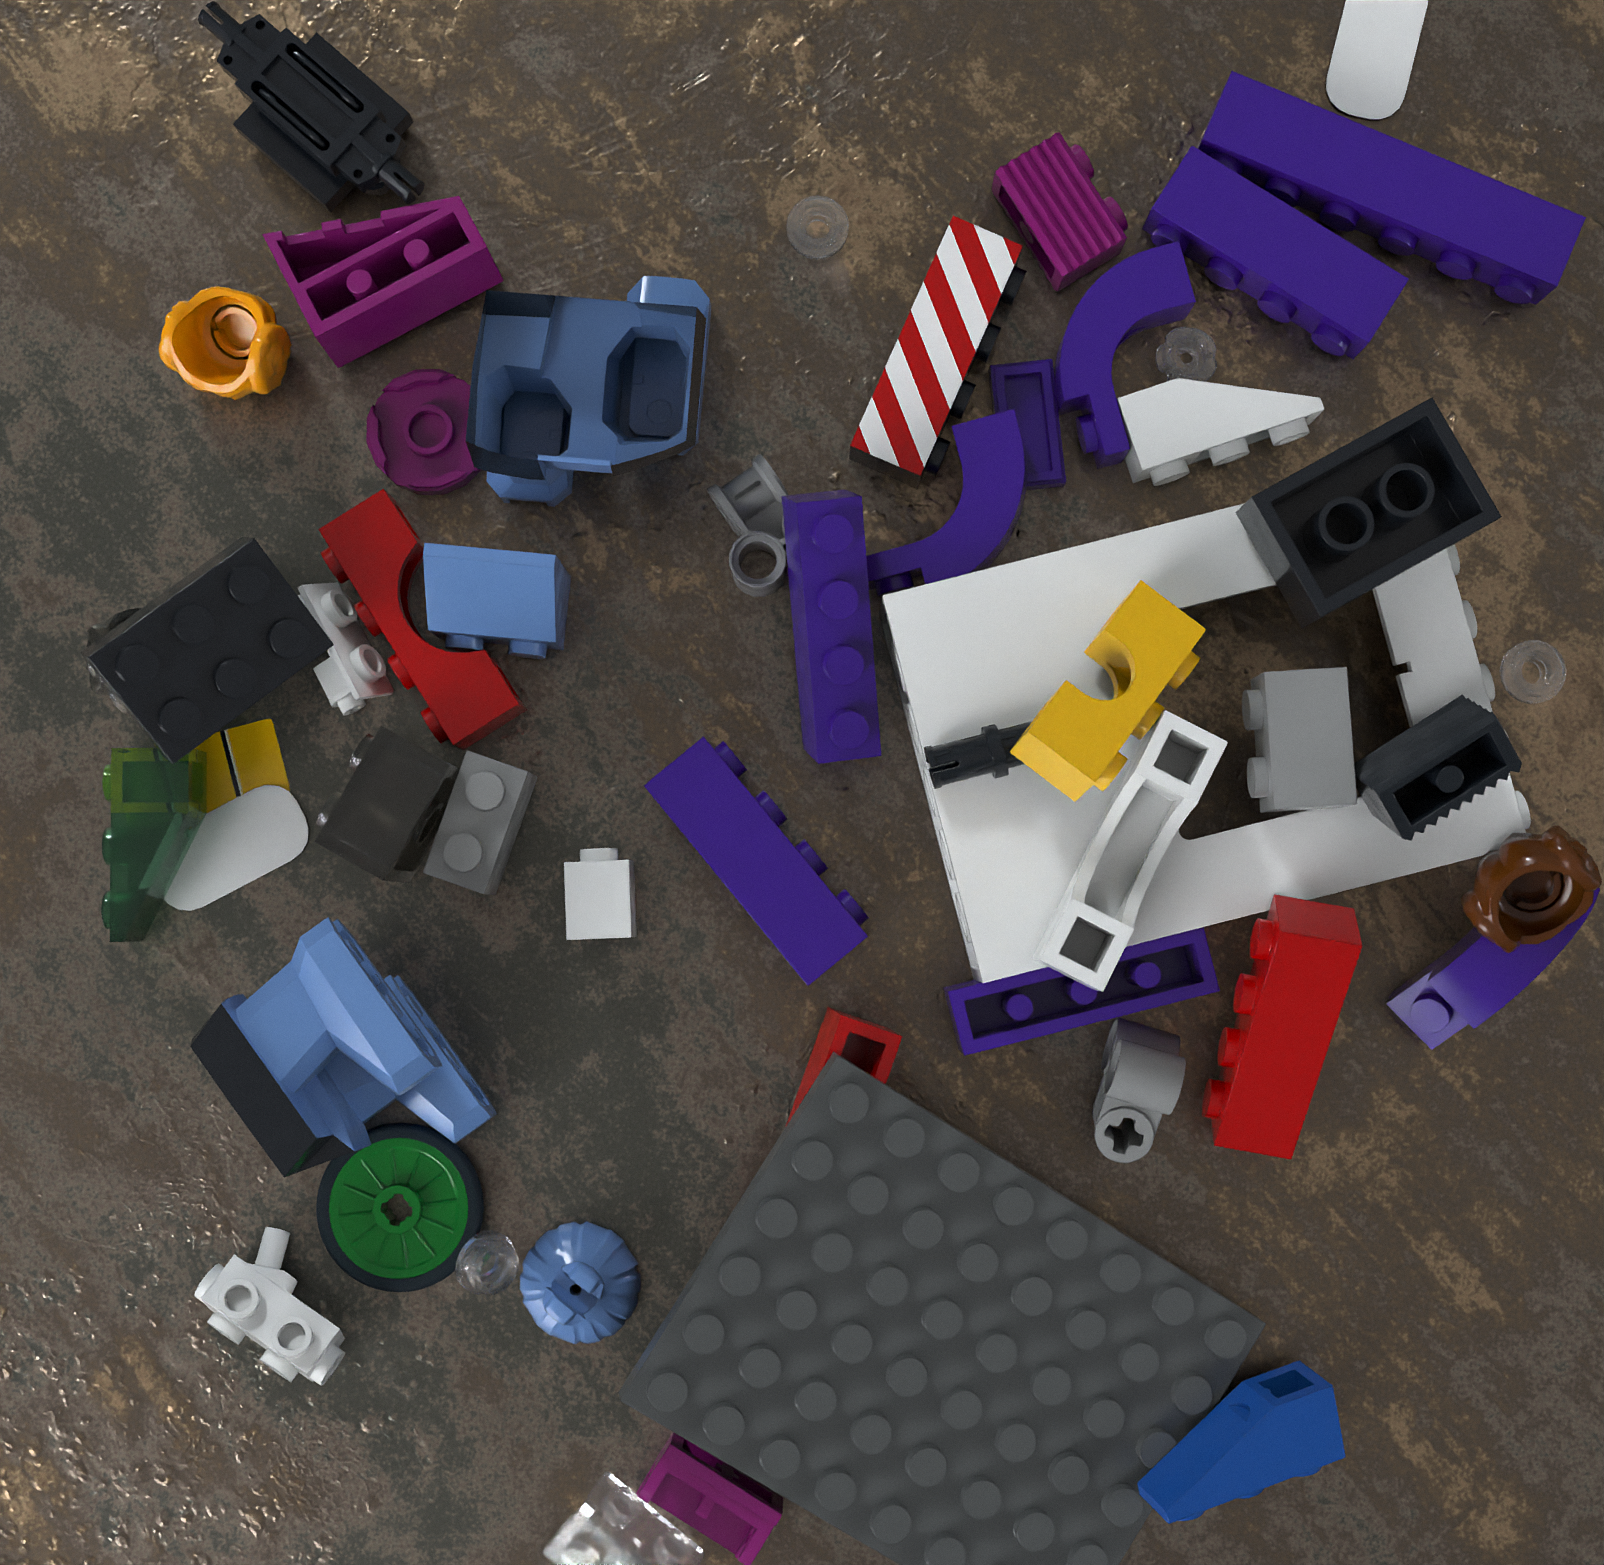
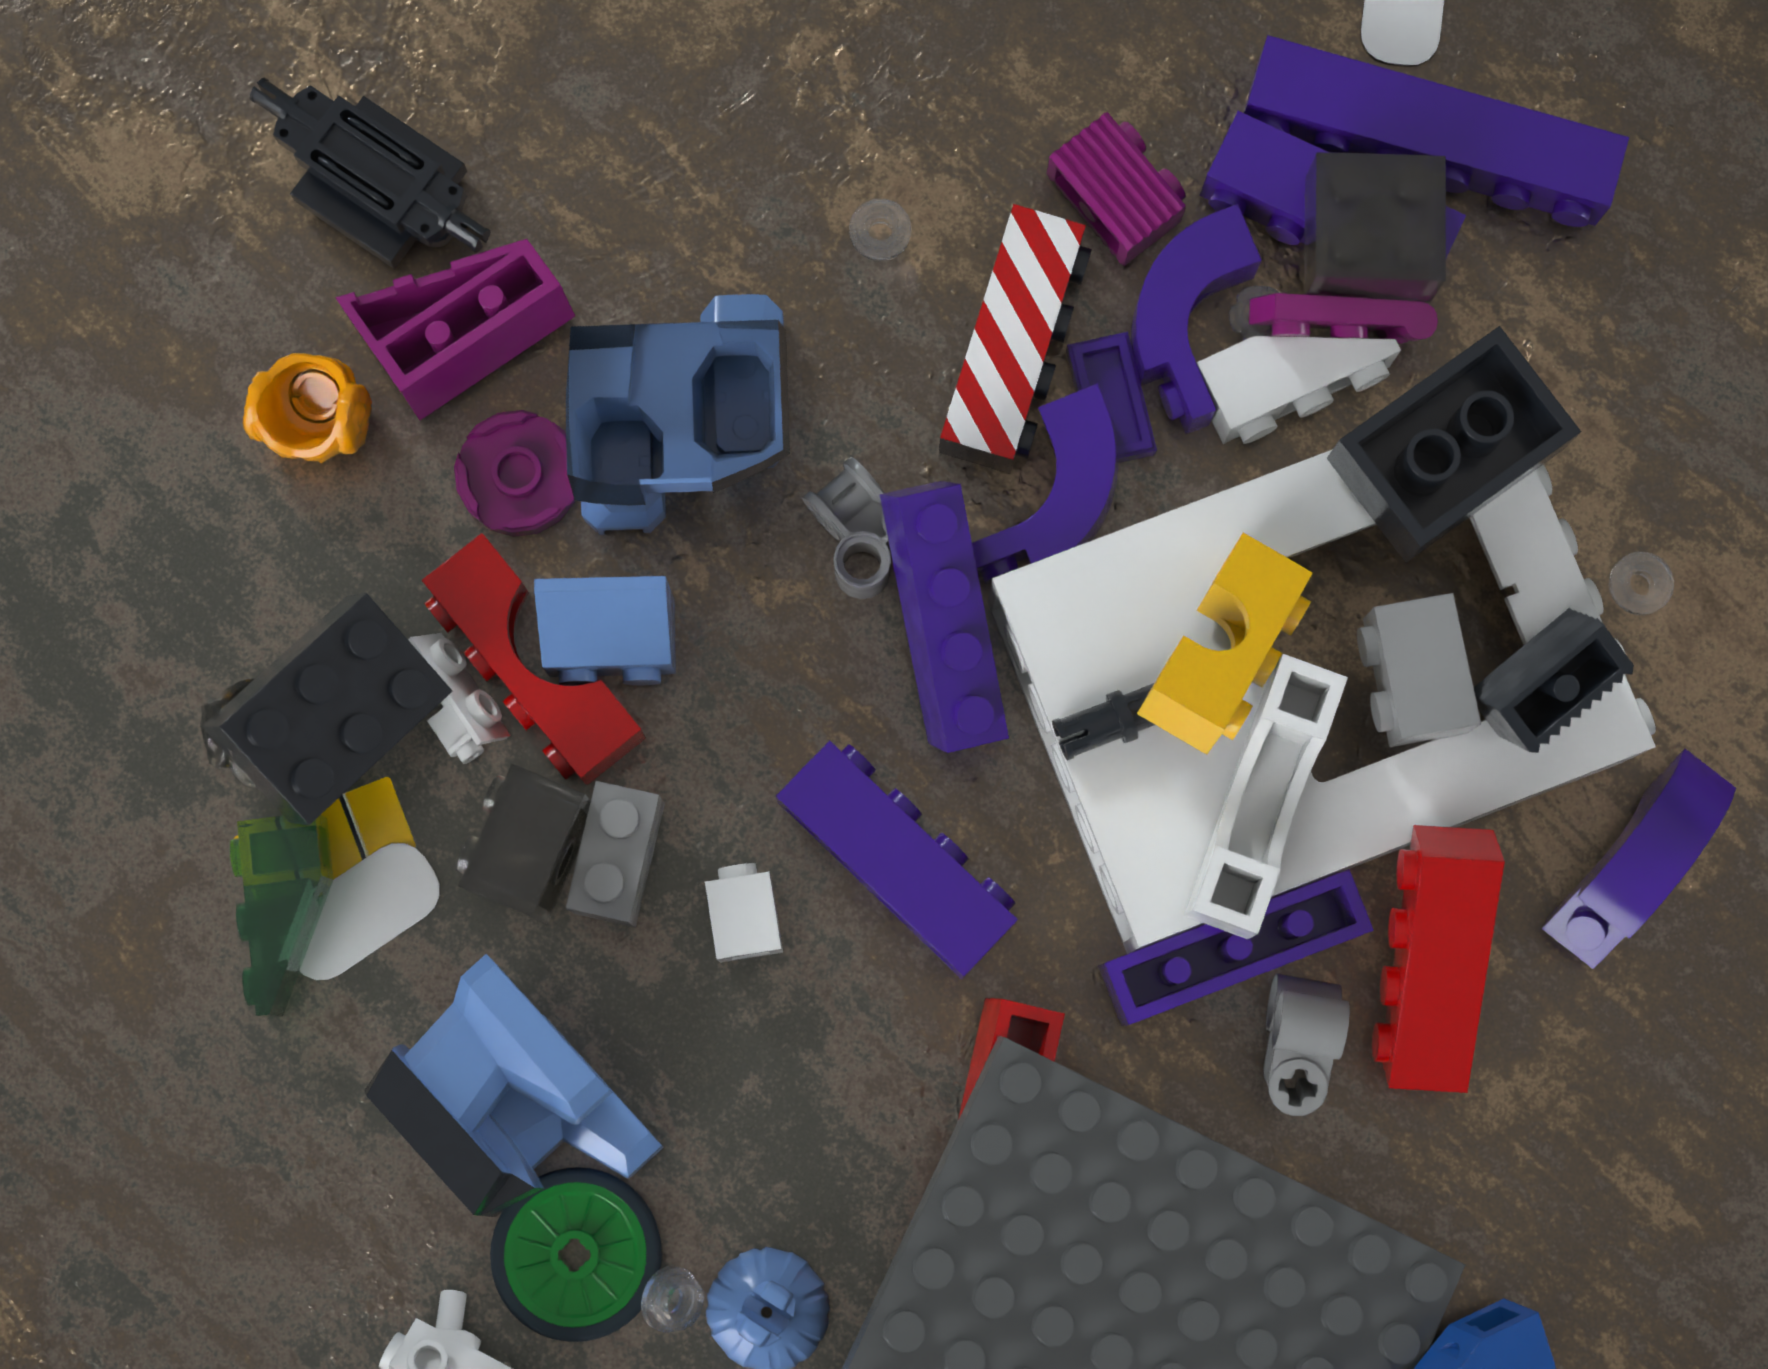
camera: 15 degrees left, 5 degrees down
reddish brown hair [1460,826,1602,954] -> none
none -> magenta plate [1249,293,1438,344]
none -> clear smoke brick [1304,152,1446,303]

